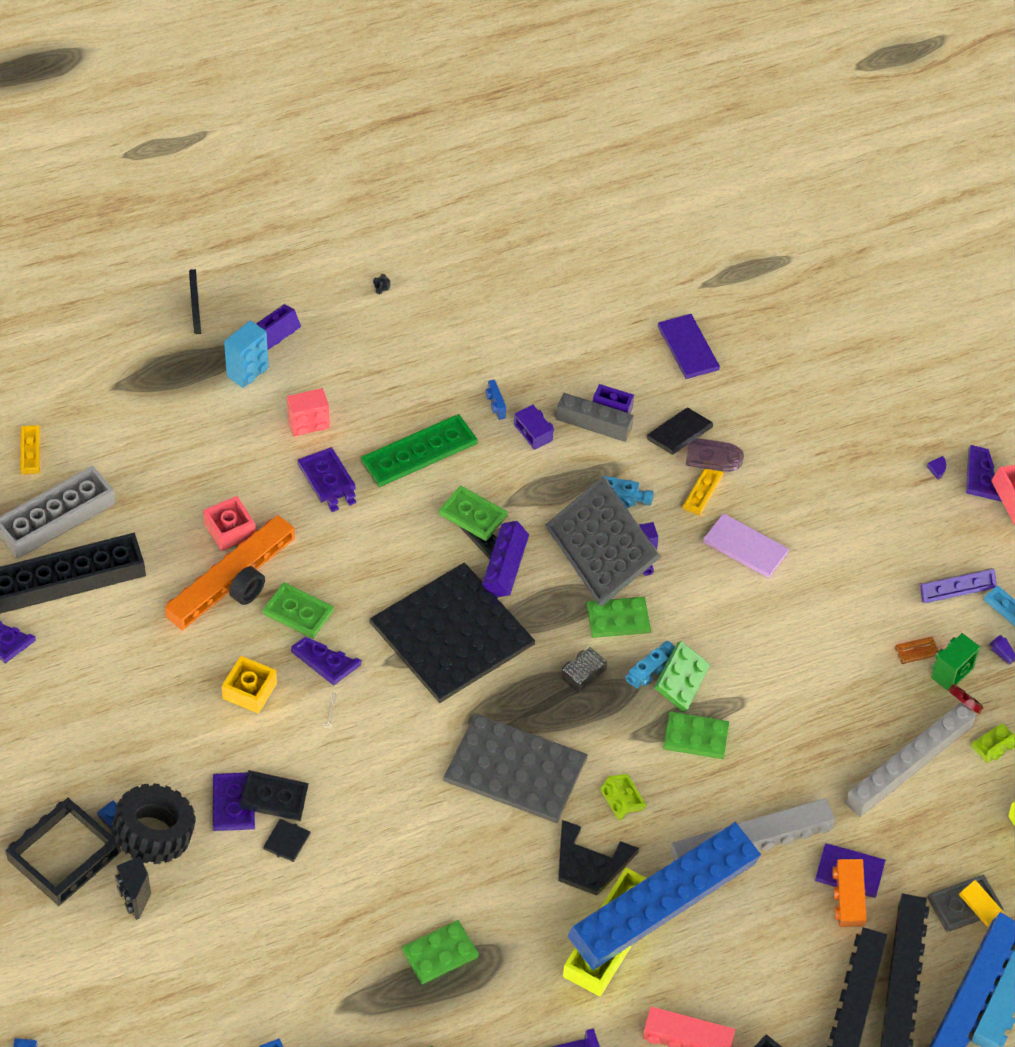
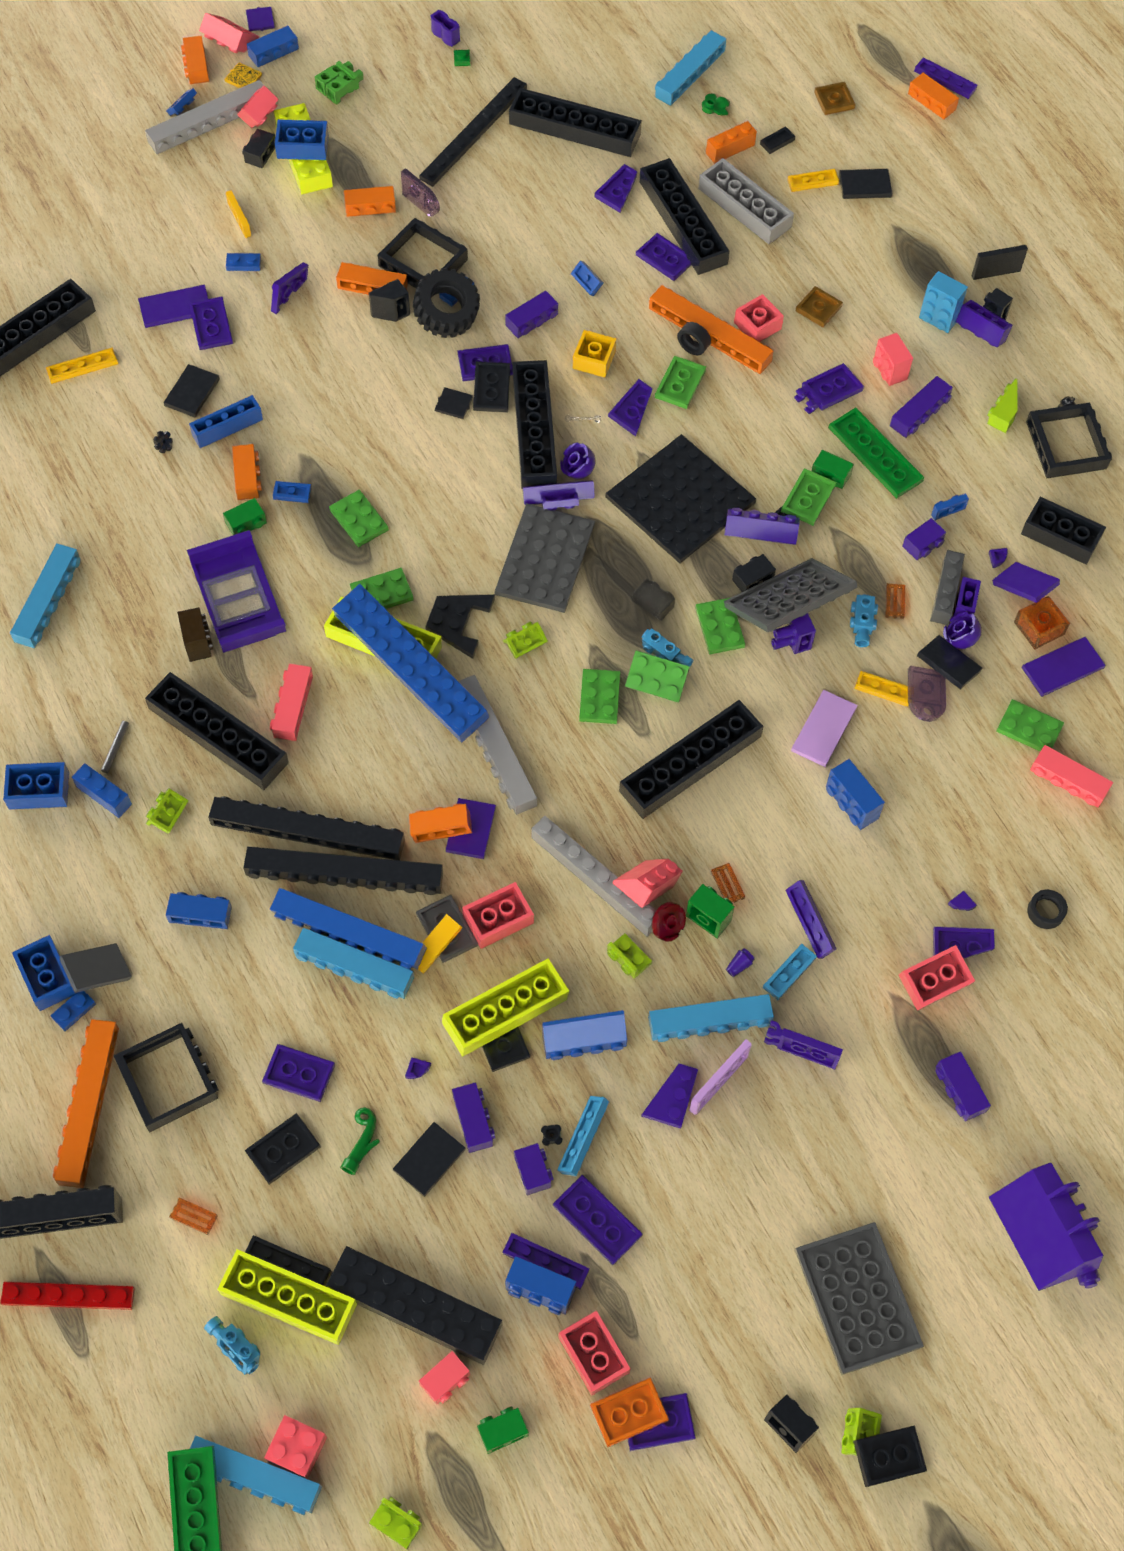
camera: 85 degrees right, 10 degrees up
none -> dark purple wing [271,262,309,314]
none -> blue plate [273,481,312,503]
none -> orange brick [336,262,408,295]
none -> bright green plate [350,567,414,609]
none -> coral brick [462,882,534,949]
none -> dark purple brick [505,290,558,338]
none -> black brick [512,360,557,489]
none -> bracket [523,480,595,510]
none -> dark purple cylinder [560,442,596,479]
none -> blue plate [570,260,603,296]
none -> coral slope [613,859,683,908]
none -> black brick [619,700,764,819]
none -> dark purple tile [636,233,691,281]
none -> black brick [732,554,776,592]
none -> pearl gold plate [795,286,843,327]
none -> green brick [811,450,854,489]
none -> blue brick [826,759,885,830]
none -> black tile [839,169,892,199]
none -> clear orange tile [885,583,905,619]
none -> dark purple brick [890,376,953,438]
none -> dark purple cylinder [943,611,982,649]
none -> black brick [983,288,1013,320]
none -> lime slope [987,378,1018,433]
none -> dark purple tile [989,548,1008,568]
none -> dark purple tile [992,562,1060,603]
none -> bright green plate [996,699,1064,751]
none -> clear orange brick [1014,596,1070,650]
none -> black brick [1021,496,1106,565]
none -> black window [1026,402,1112,479]
none -> black tyre [1027,889,1068,929]
none -> coral brick [1030,745,1113,808]

